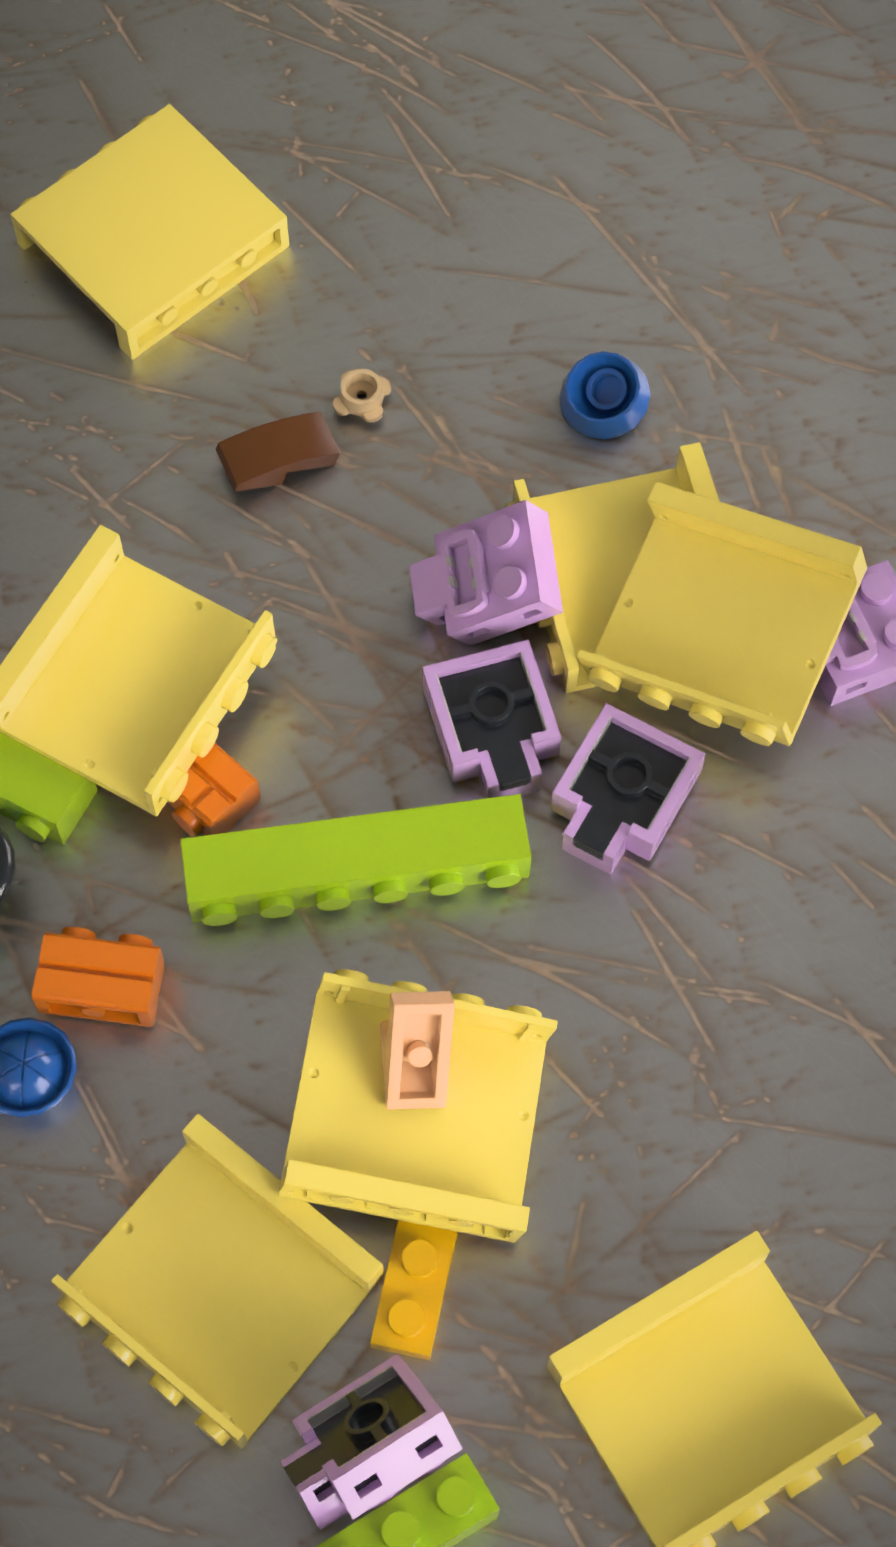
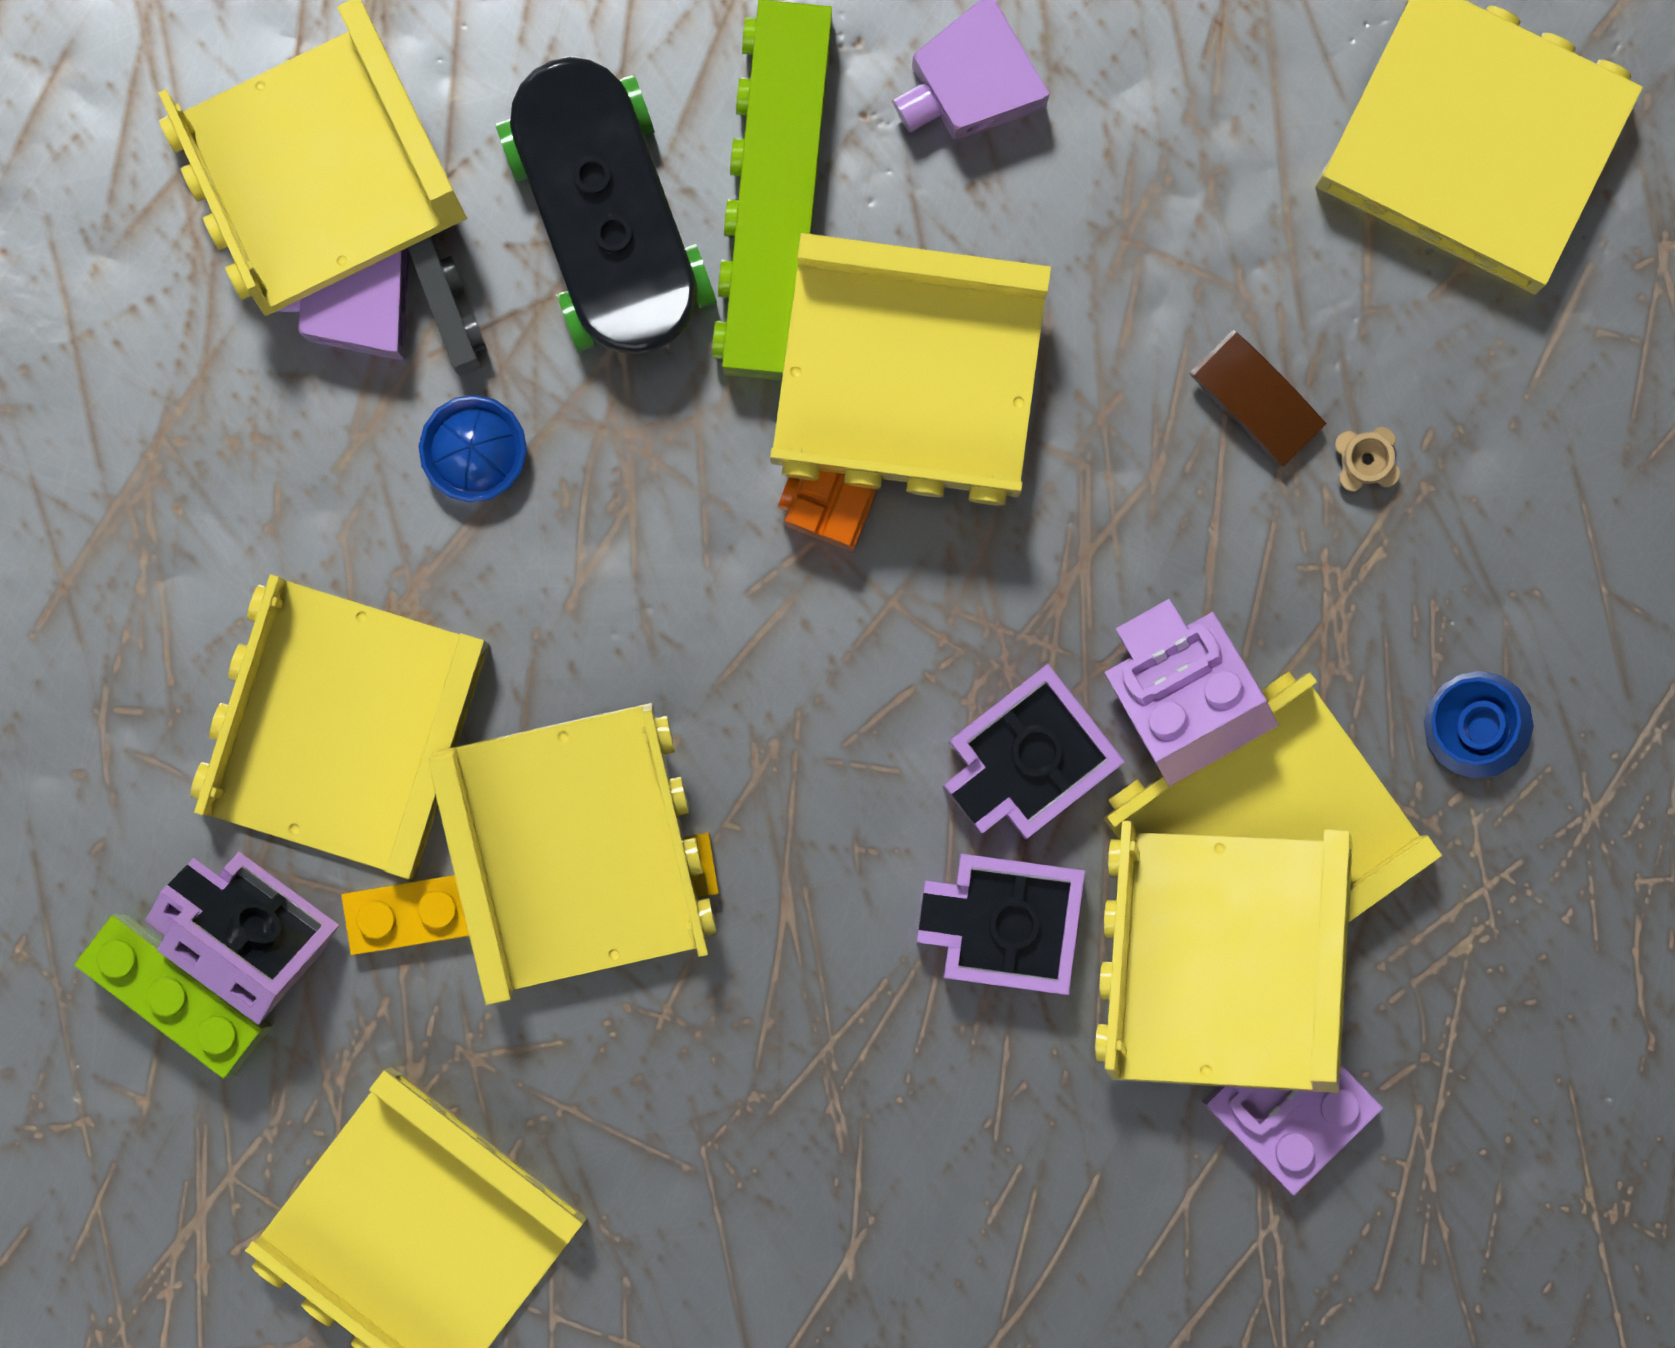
camera: 70 degrees right, 20 degrees up
orange brick [32,927,165,1027] -> none
lime brick [180,794,531,926] -> none
light nougat slope [380,991,455,1110] -> none

